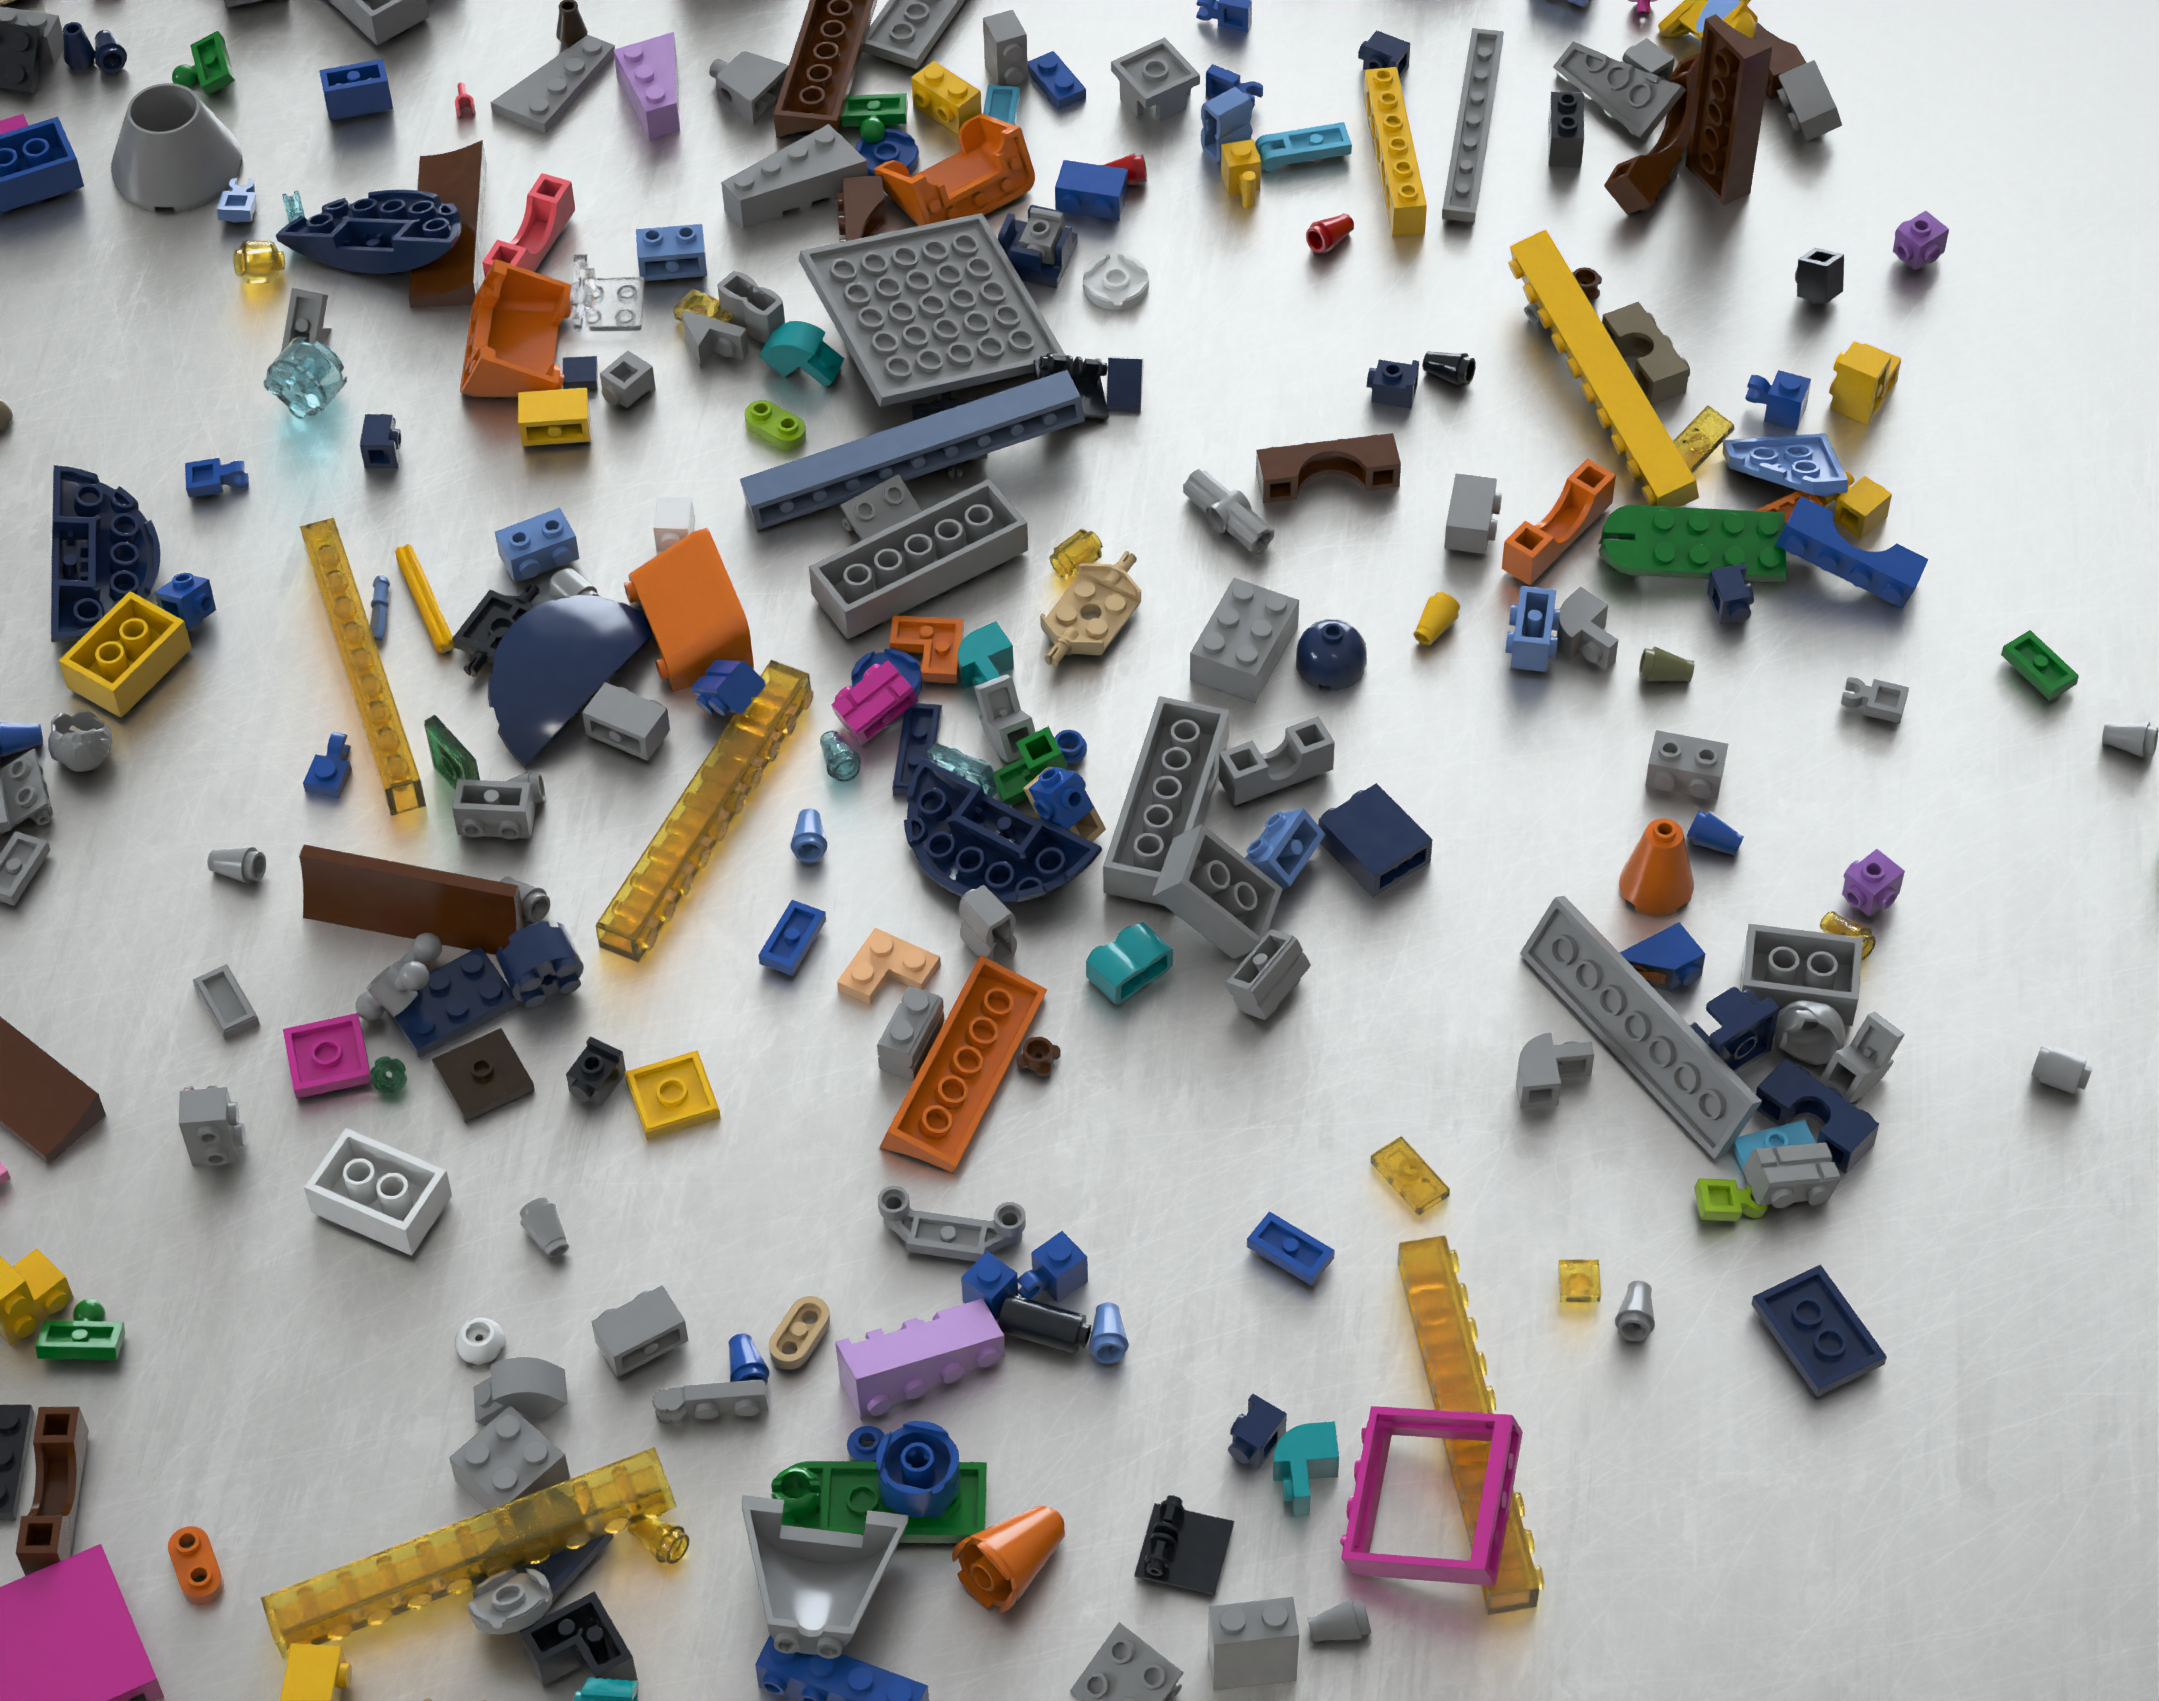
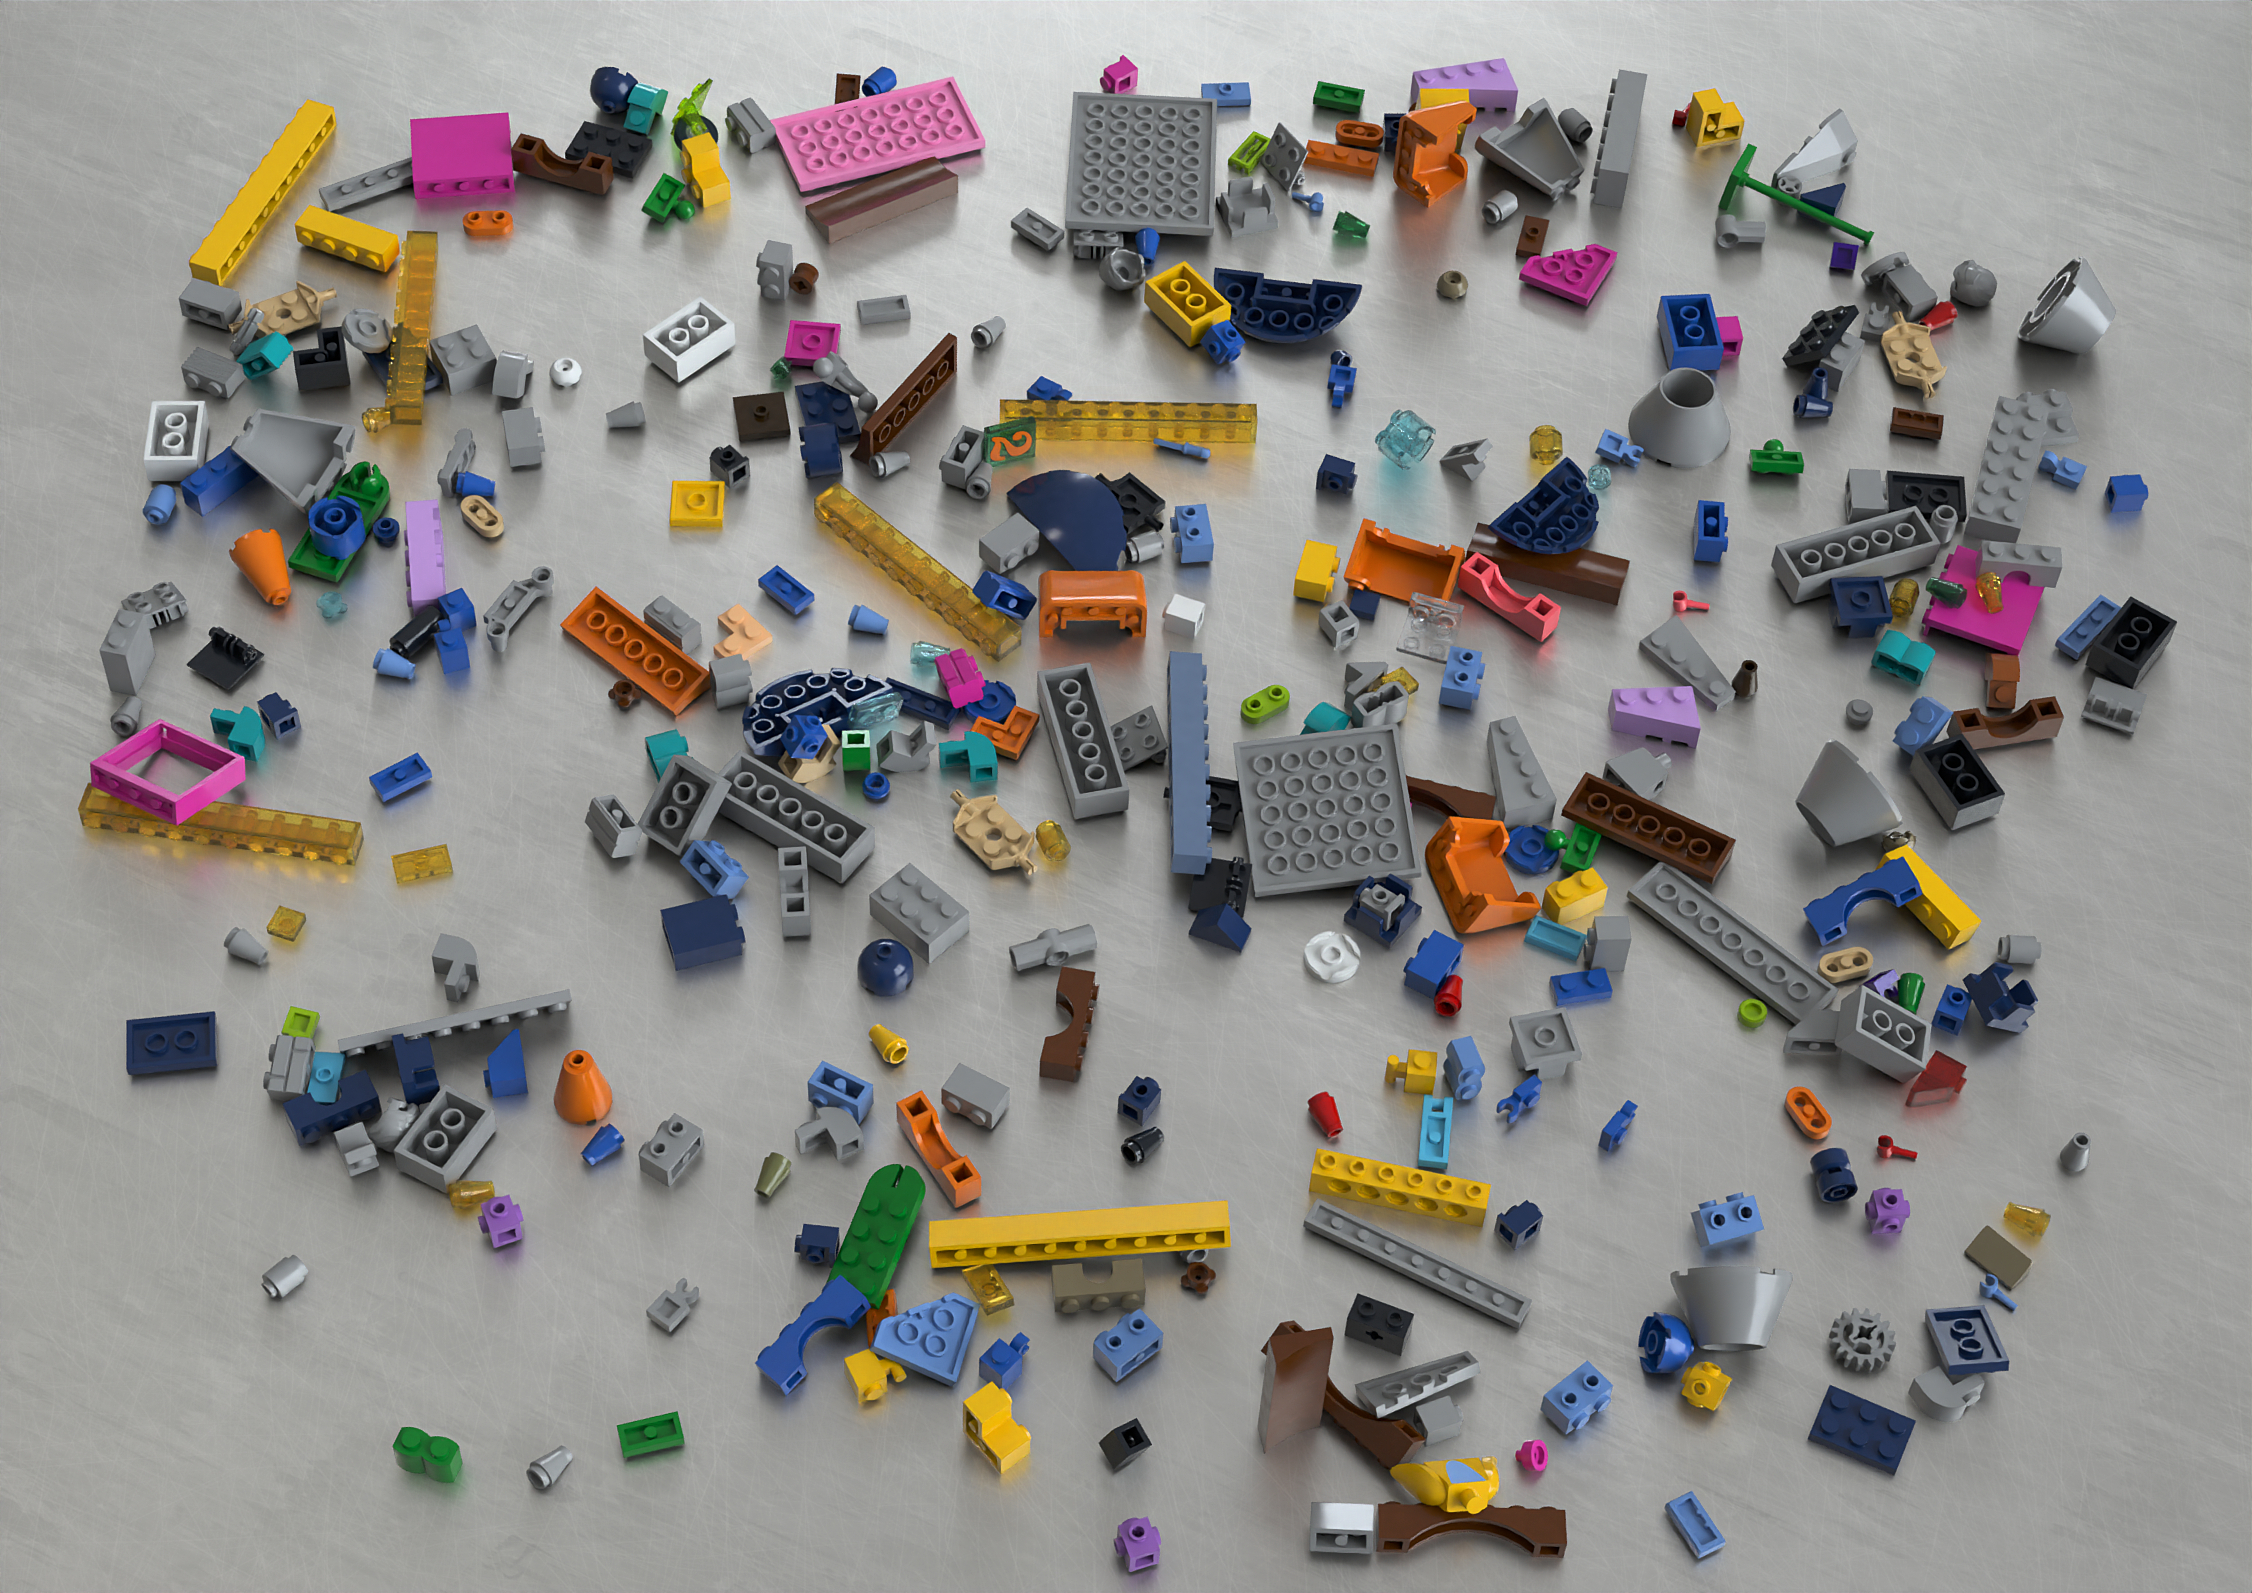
camera: 105 degrees right, 0 degrees up
yellow axle [395,544,454,654] -> none
none -> clear light blue plate [316,592,348,619]
none -> medium blue brick [1093,1308,1164,1382]
none -> dark blue hinge [1330,350,1352,367]

